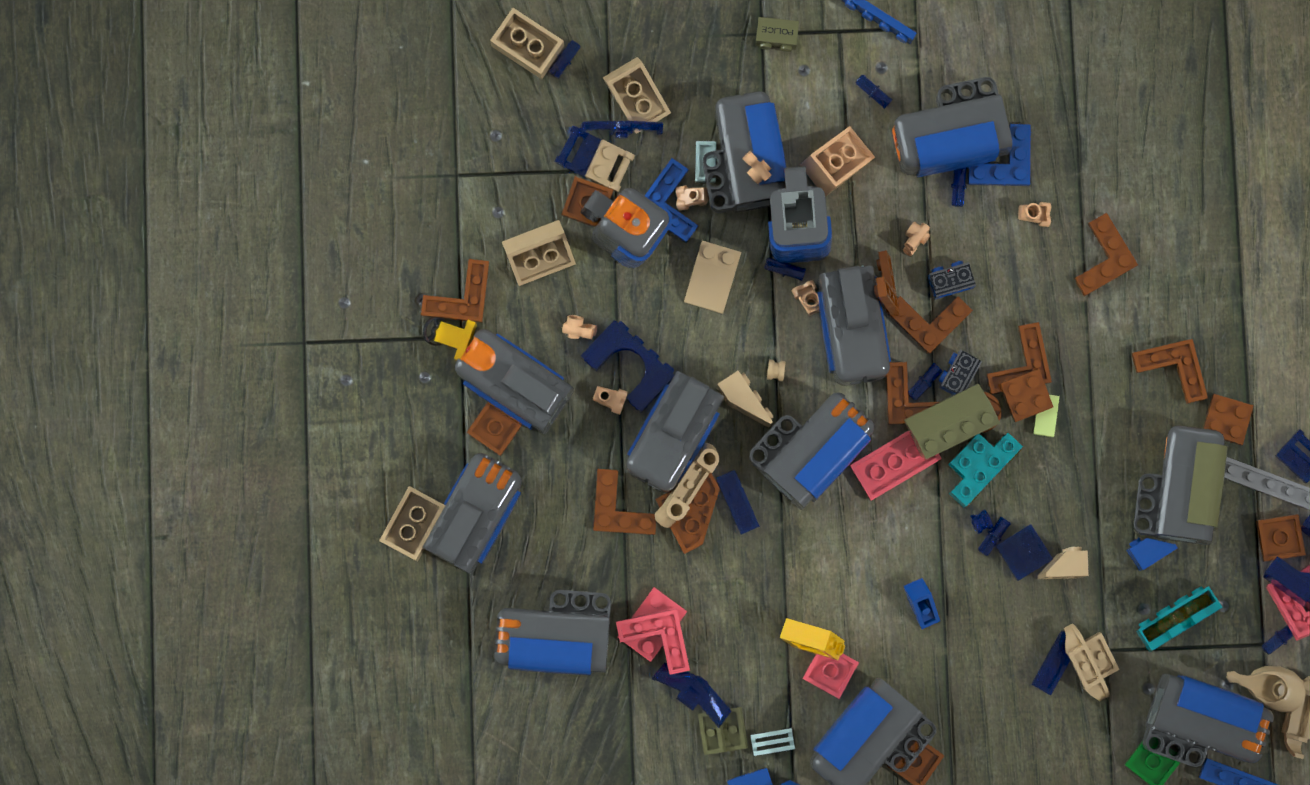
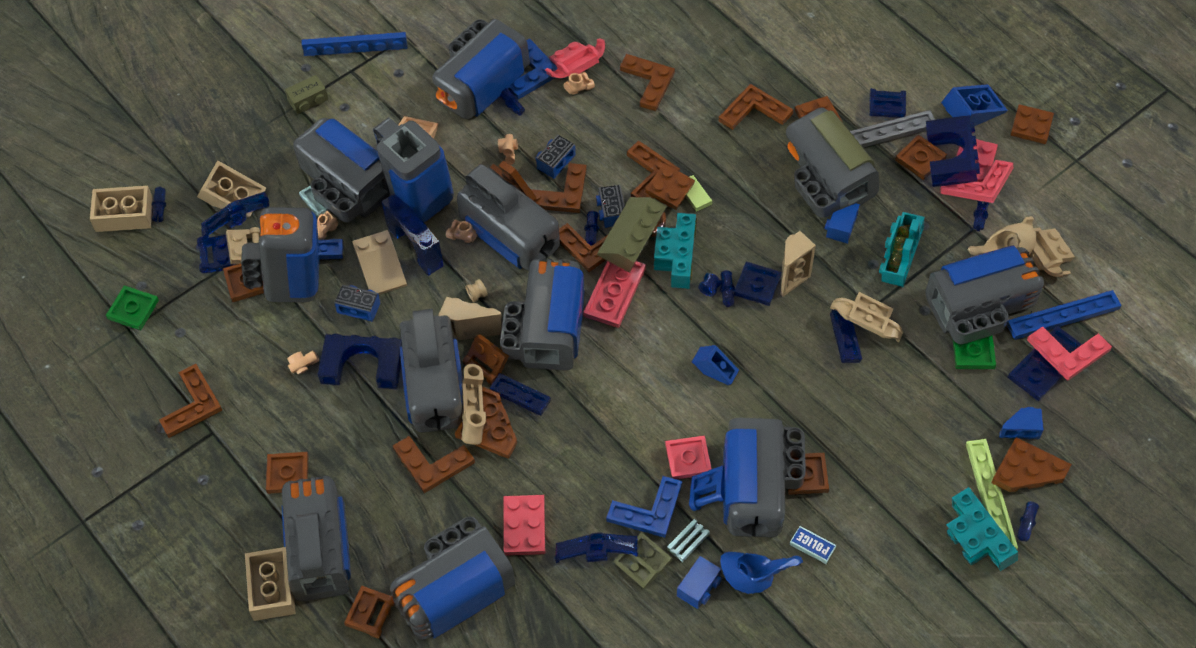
camera: 35 degrees left, 25 degrees down
yellow piece [423,317,477,361] -> none
dark grey piece [455,329,574,435] -> none
tan slope [502,220,576,286] -> none
light nougat plate [593,386,628,415] -> none
coral plate [616,609,690,675] -> none
light nougat plate [742,151,771,184] -> none
clear blue axle [764,258,806,281] -> none
yellow window [780,618,845,660] -> none
clear blue axle [855,75,893,109] -> none
none -> green plate [106,285,159,331]
none -> brick [335,284,380,322]
none -> dark orange plate [344,586,395,638]
none -> clear blue arch [382,194,444,276]
none -> dark orange plate [462,334,509,385]
none -> coral plate [545,38,605,78]
none -> blue plate [606,476,682,538]
none -> blue plate [689,465,725,511]

